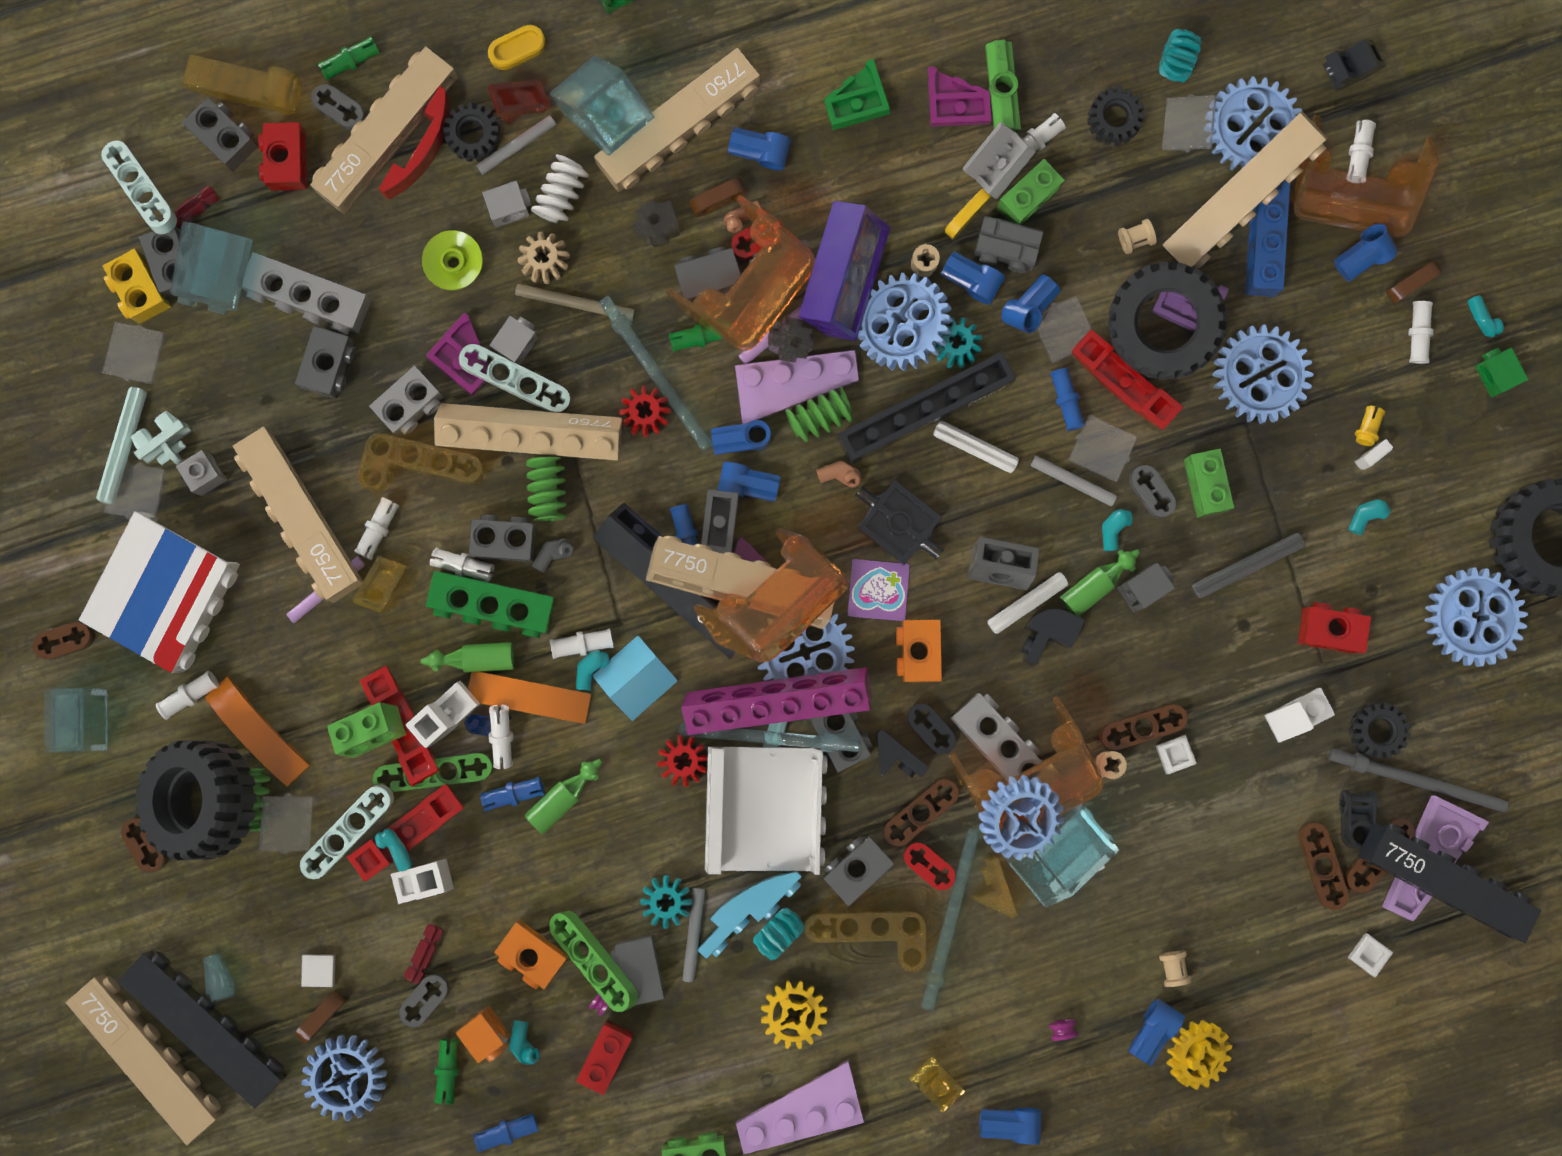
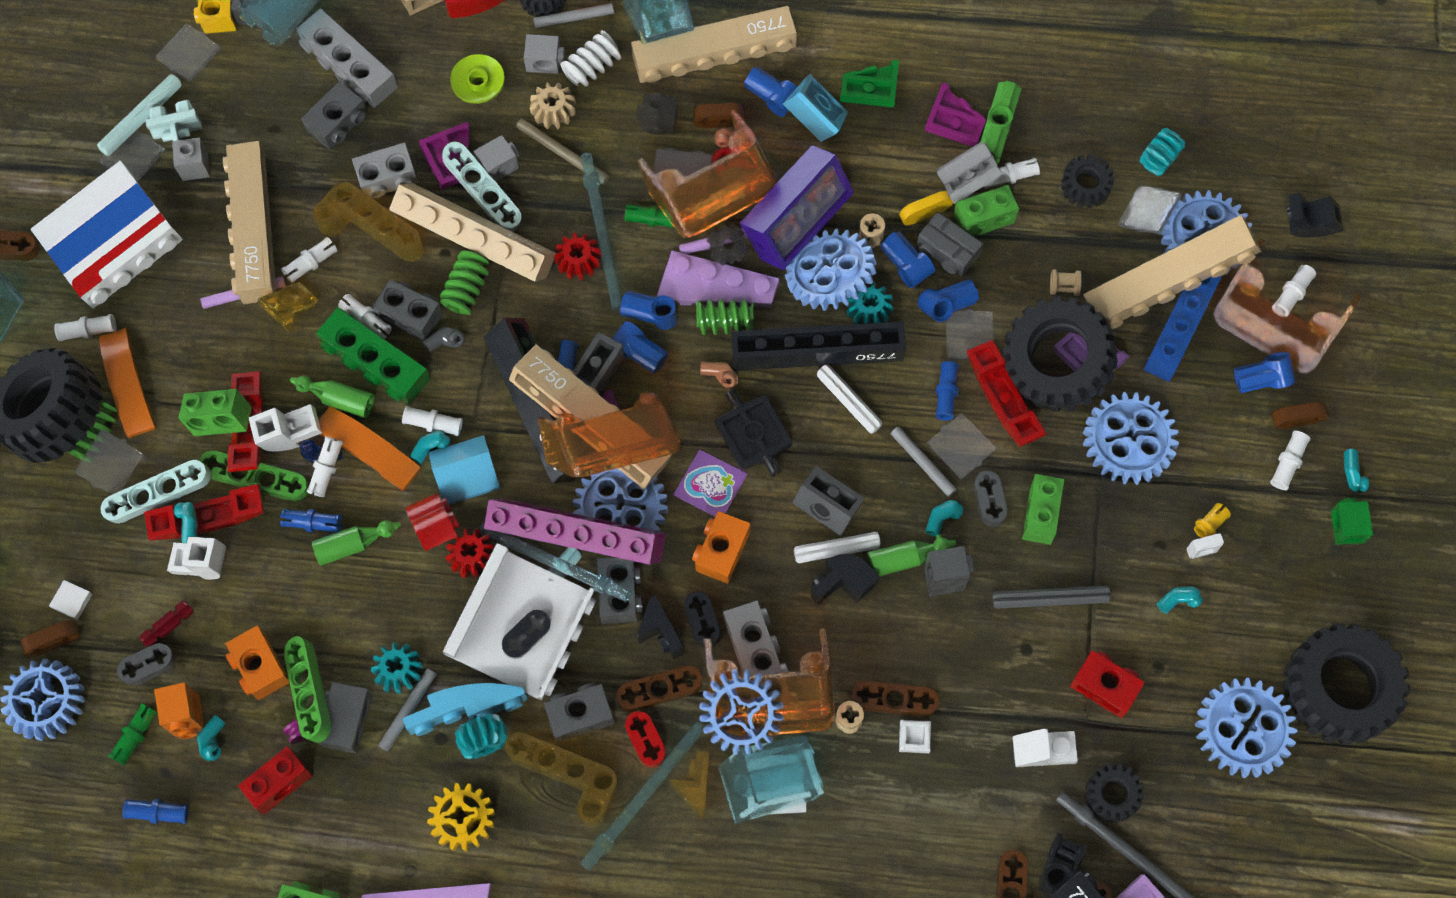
camera: 30 degrees right, 15 degrees down
none -> red brick [405,493,460,551]
none -> black beam [502,610,551,659]
none -> medium azure slope [783,74,848,142]

